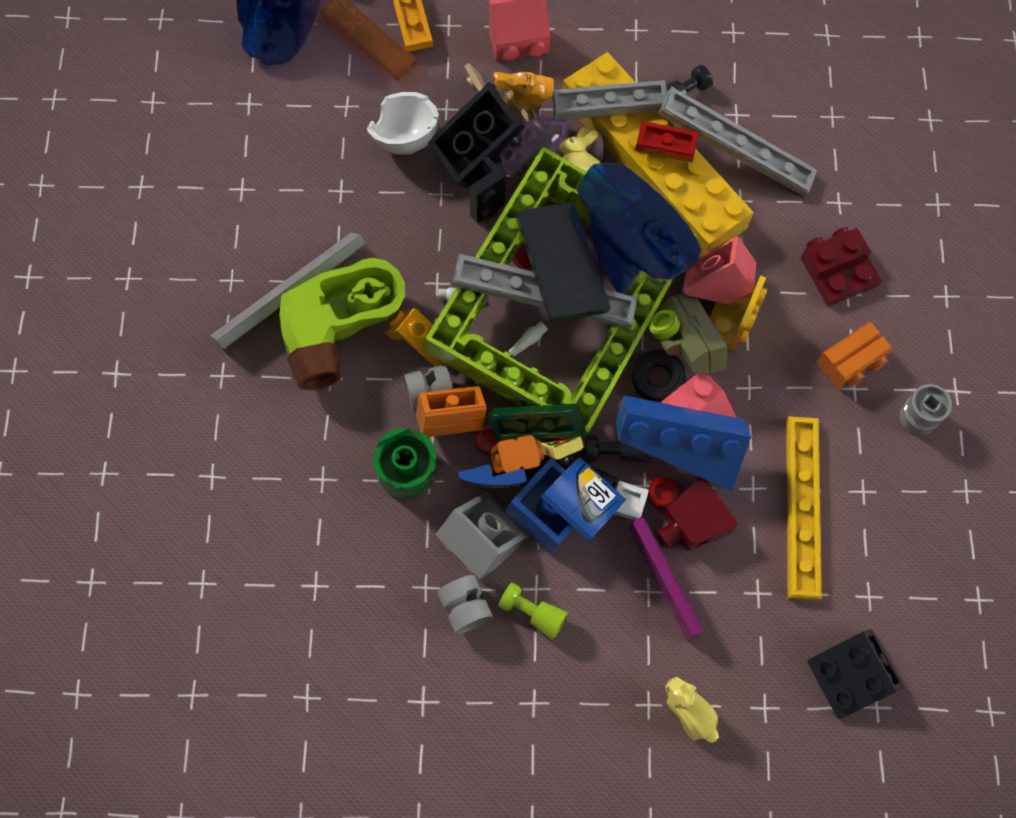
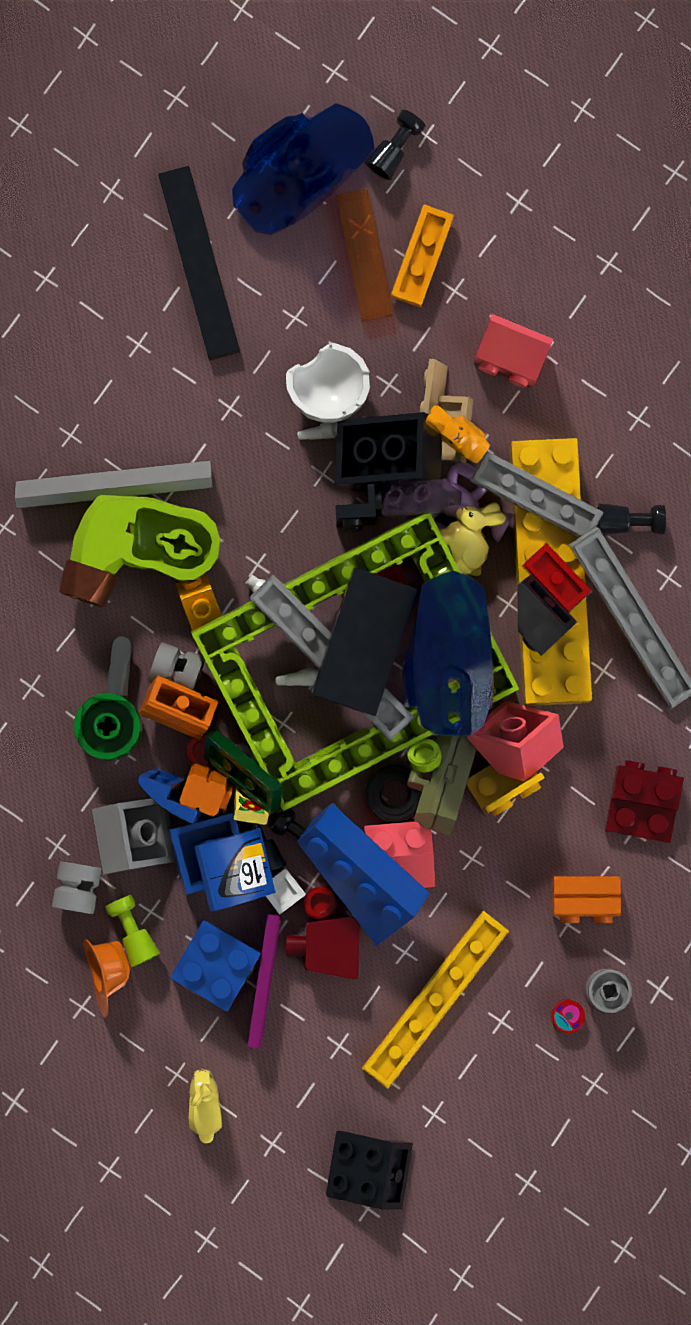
camera: 35 degrees right, 15 degrees up
none -> orange piece [83,939,130,1018]
none -> dark grey bar [107,637,132,697]
none -> black tile [158,166,240,361]
none -> blue brick [170,920,262,1012]
none -> white piece [297,422,337,440]
none -> black slope [517,574,577,656]
none -> tile [551,999,585,1033]

